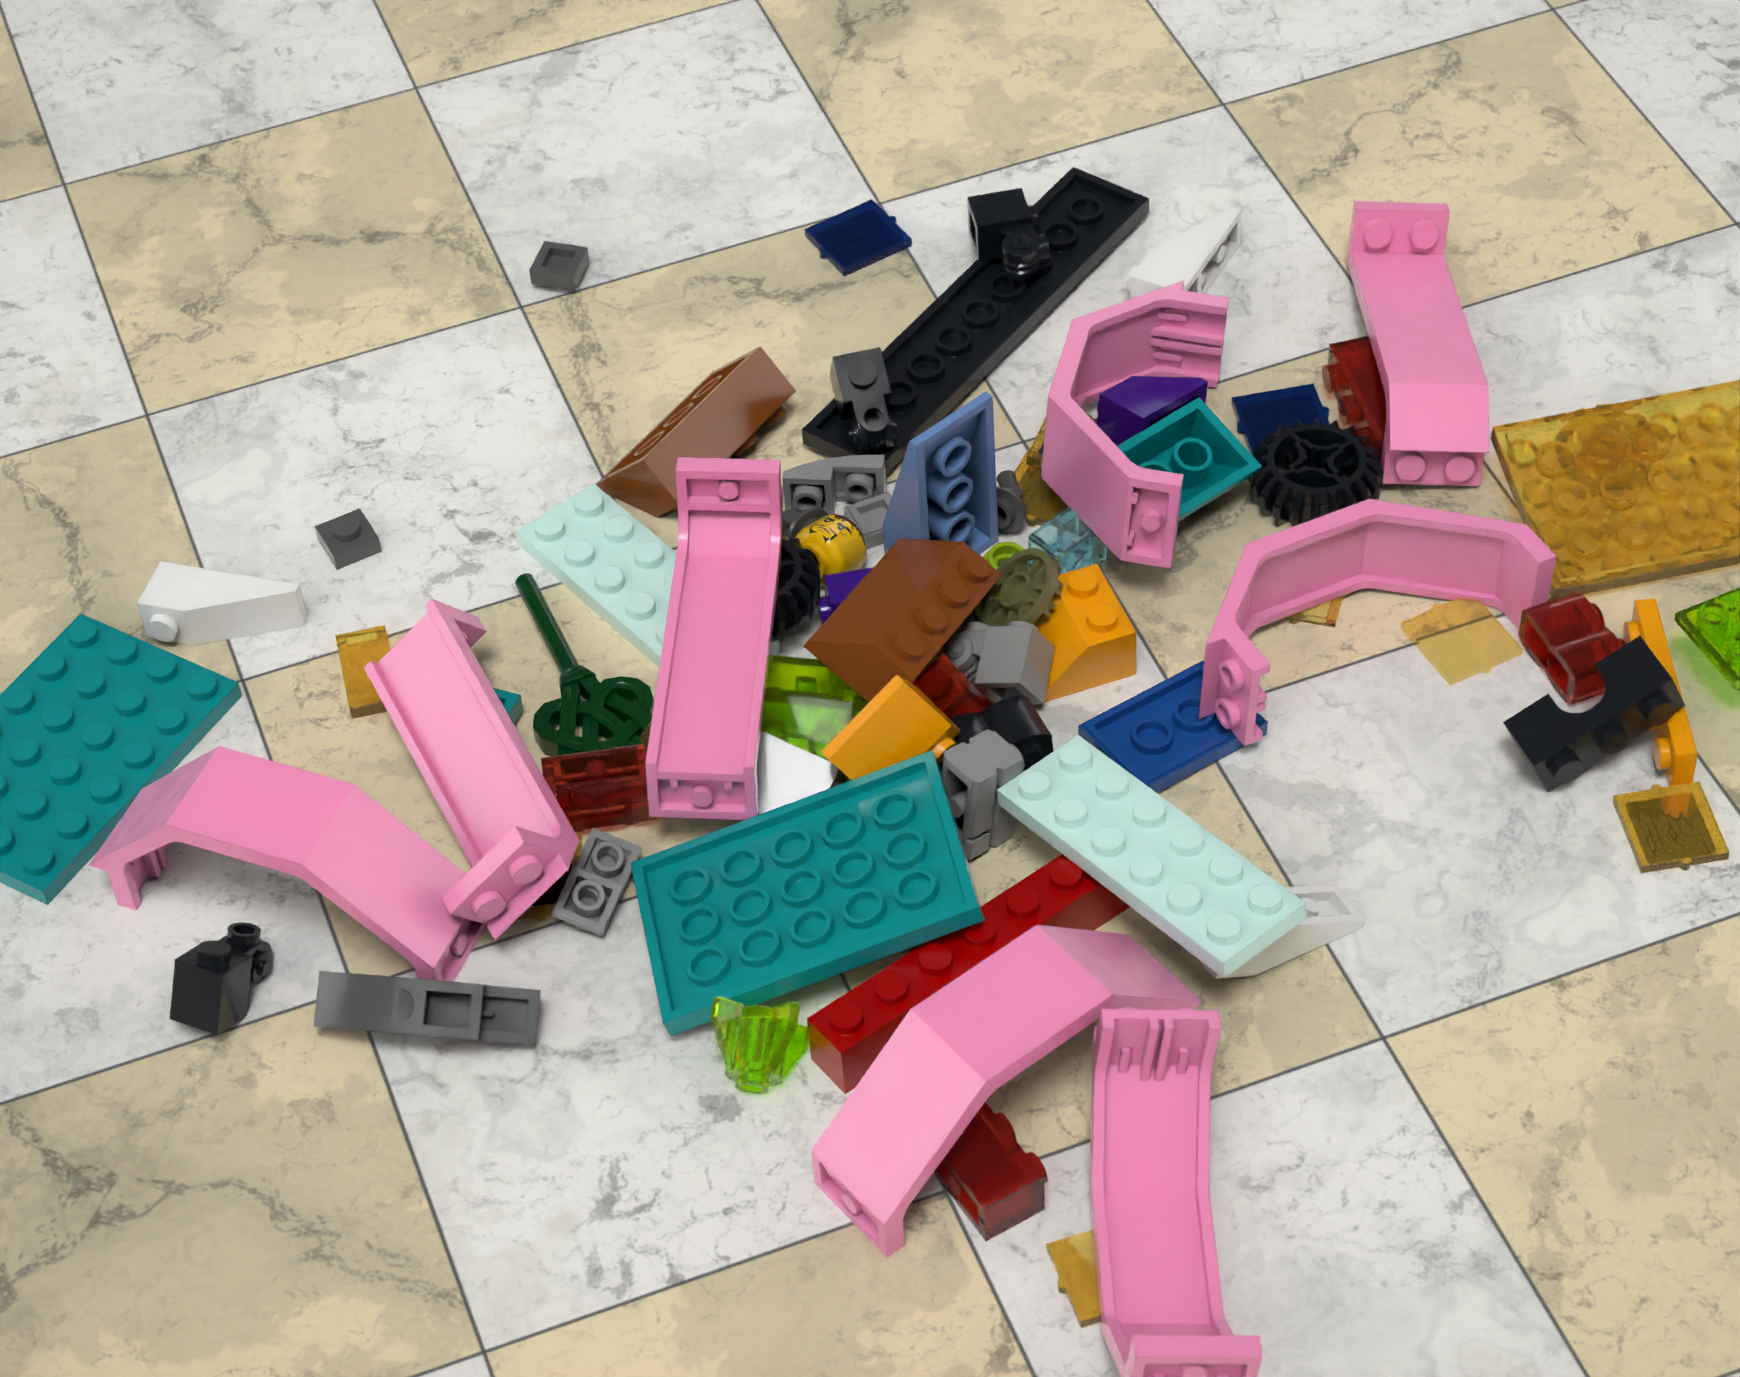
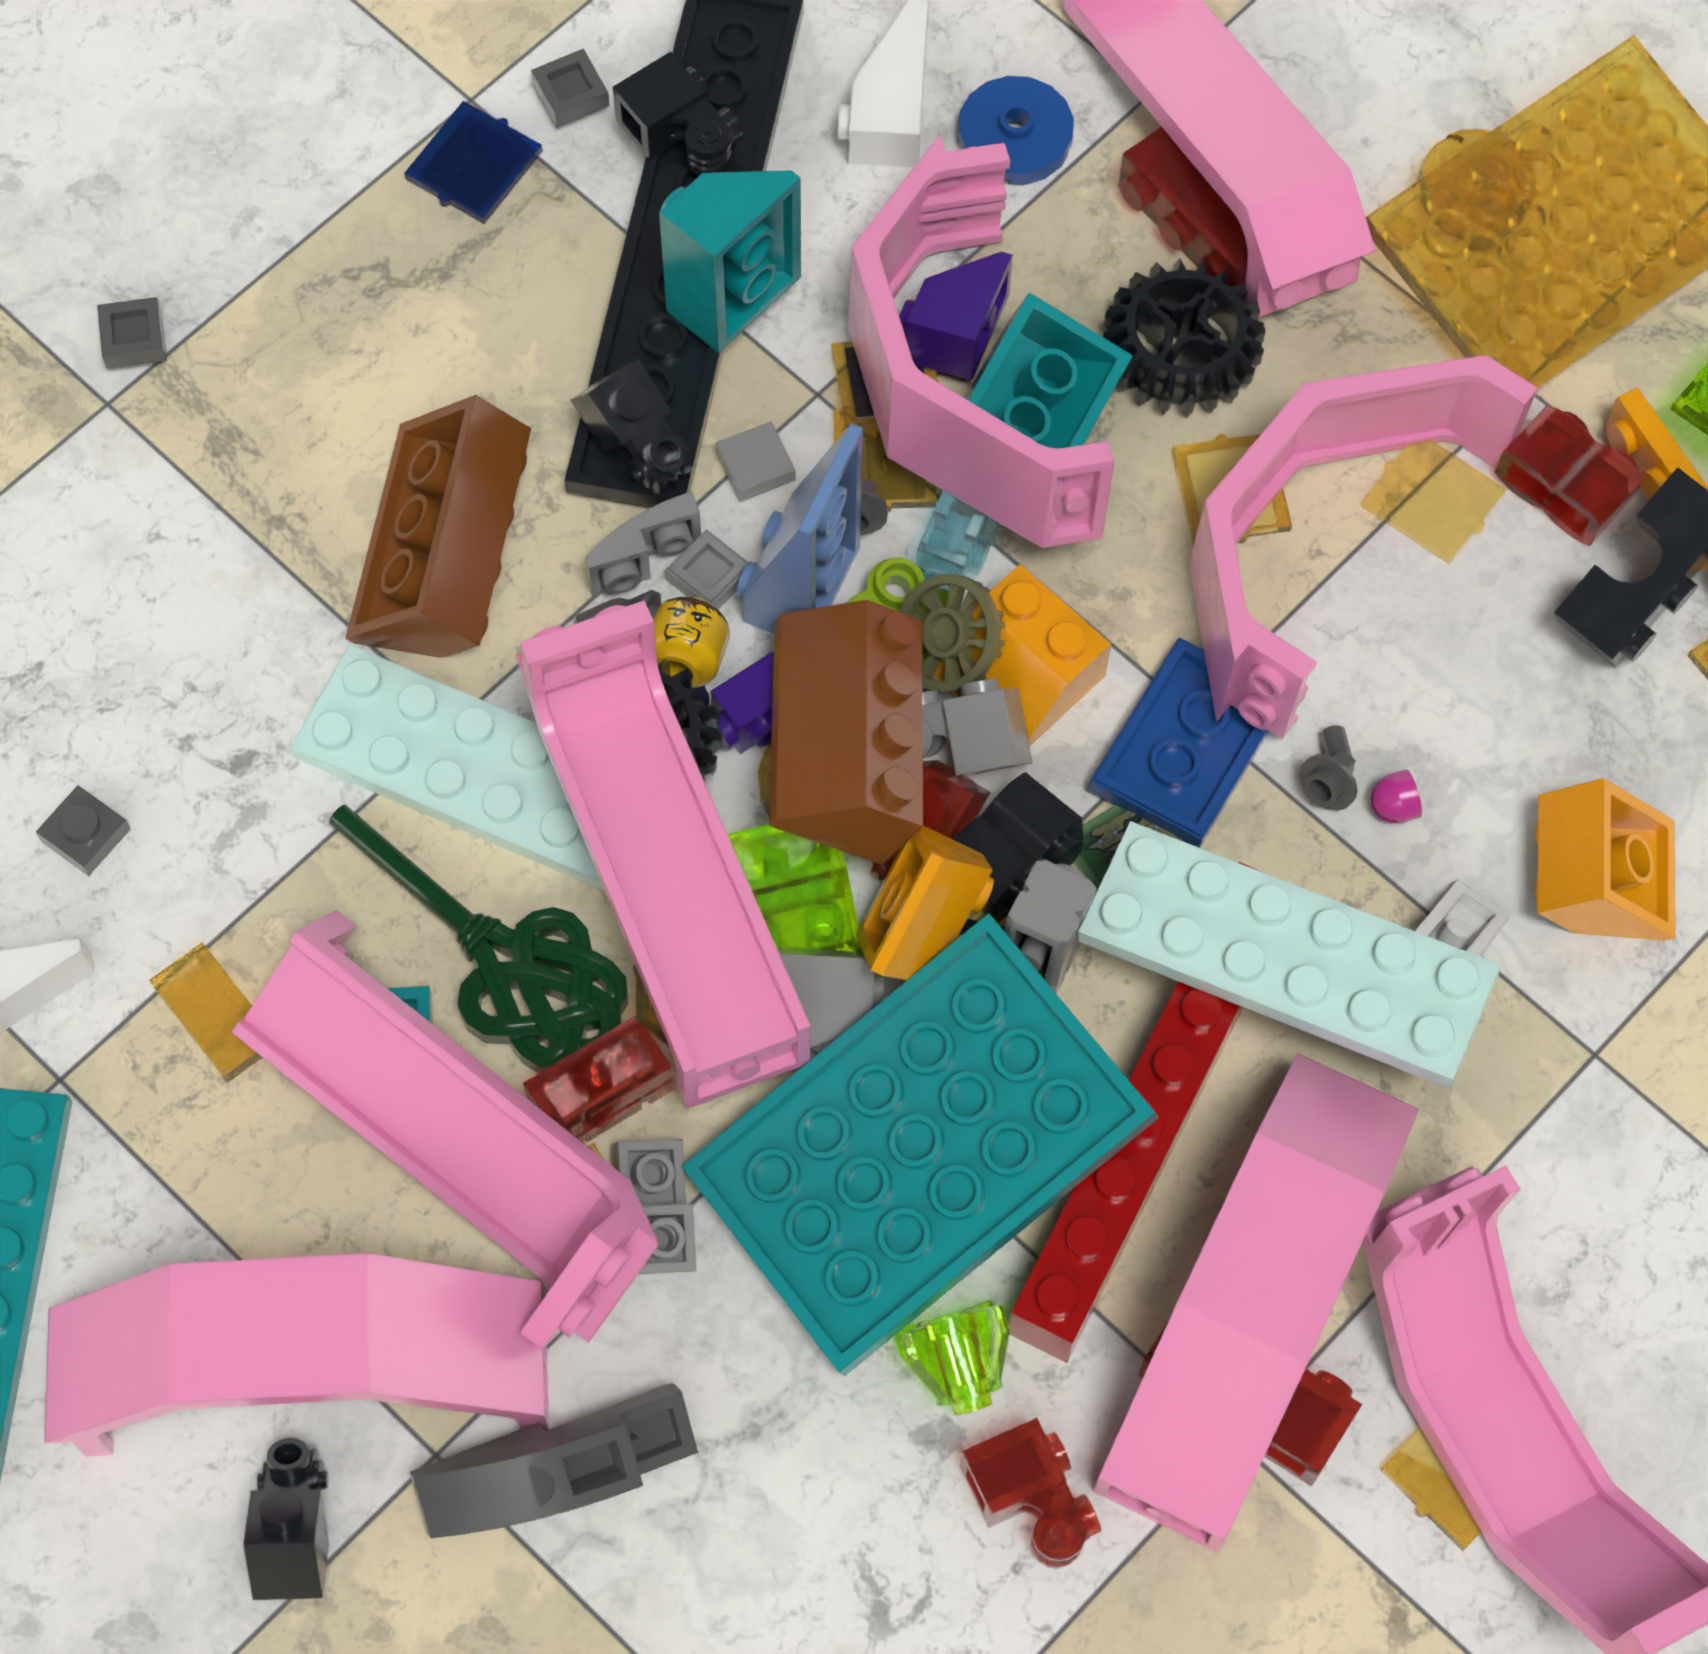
camera: 30 degrees left, 20 degrees up
clear blue piece [1231,384,1330,454] -> none
none -> dark grey plate [531,48,610,127]
none -> teal slope [659,170,801,353]
none -> blue plate [958,76,1074,185]
none -> clear red brick [960,1418,1101,1569]
none -> dark grey plate [1299,725,1358,811]
none -> dark pink hinge [1371,769,1422,823]
none -> light orange slope [1534,778,1675,941]

